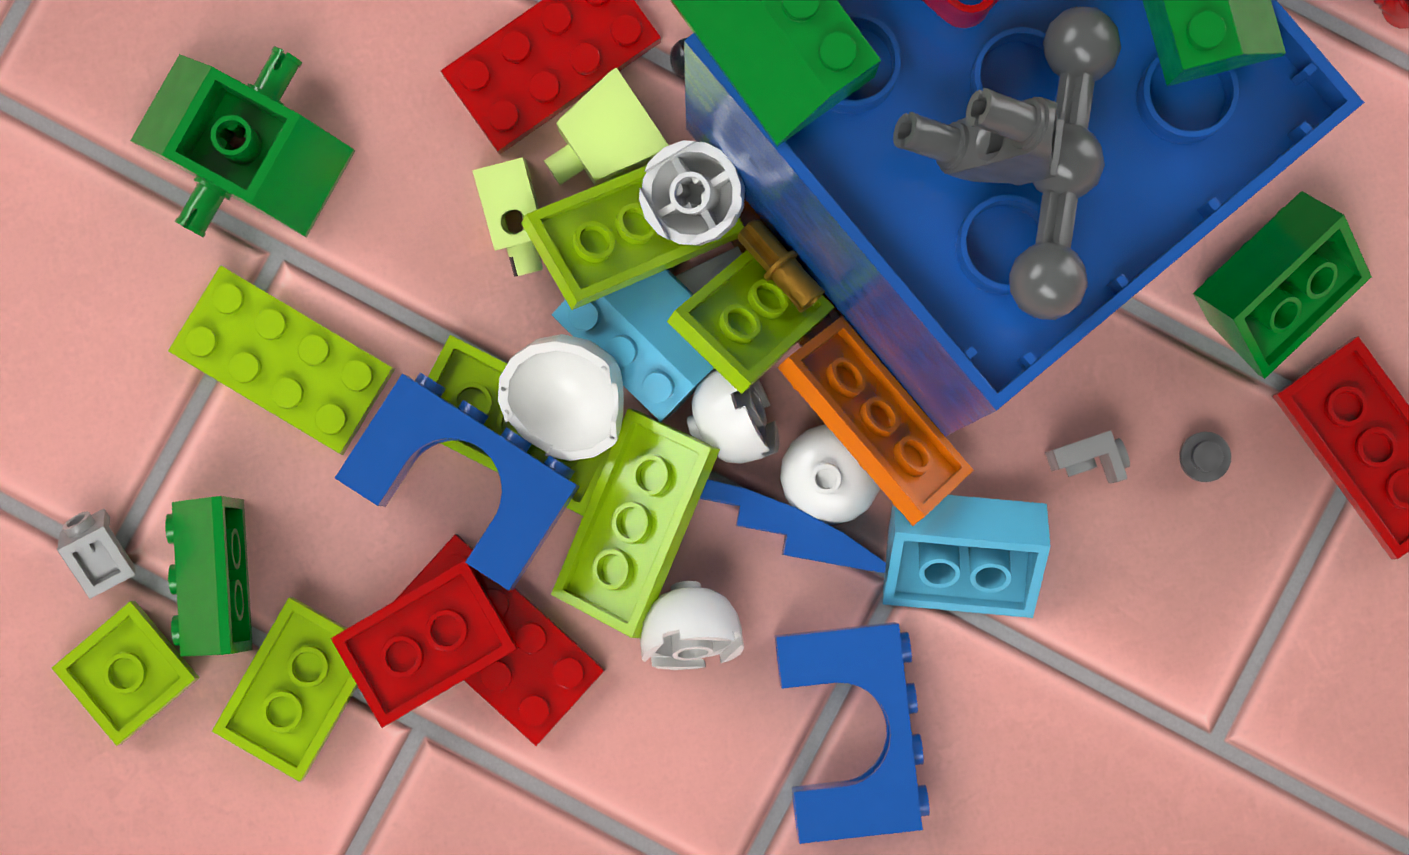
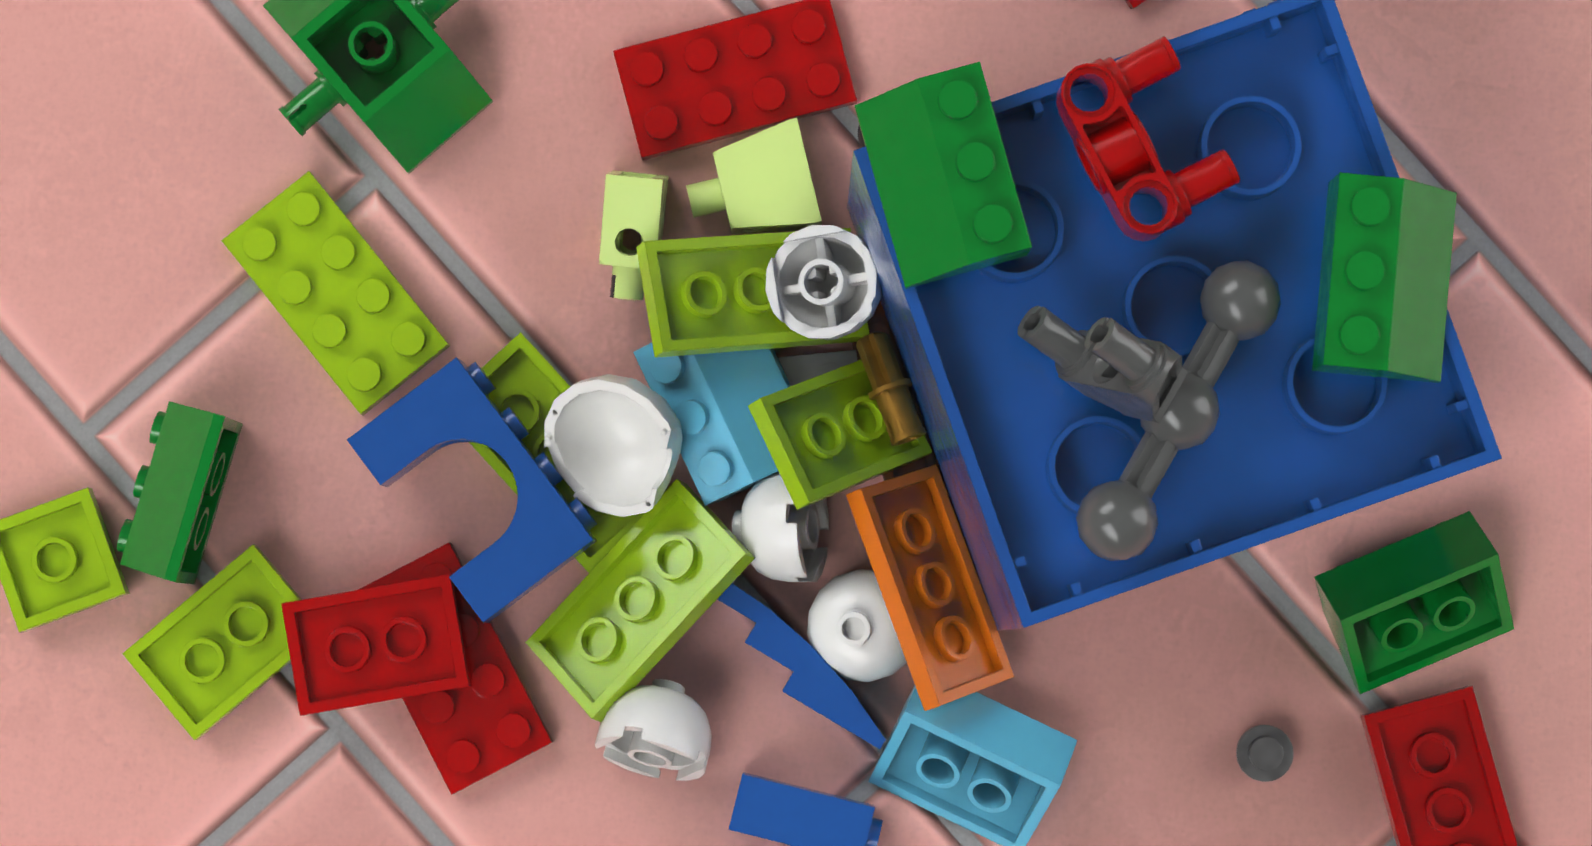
camera: 25 degrees right, 0 degrees up
light grey bracket [57,509,136,599] -> none
light grey bracket [1045,431,1130,484] -> none

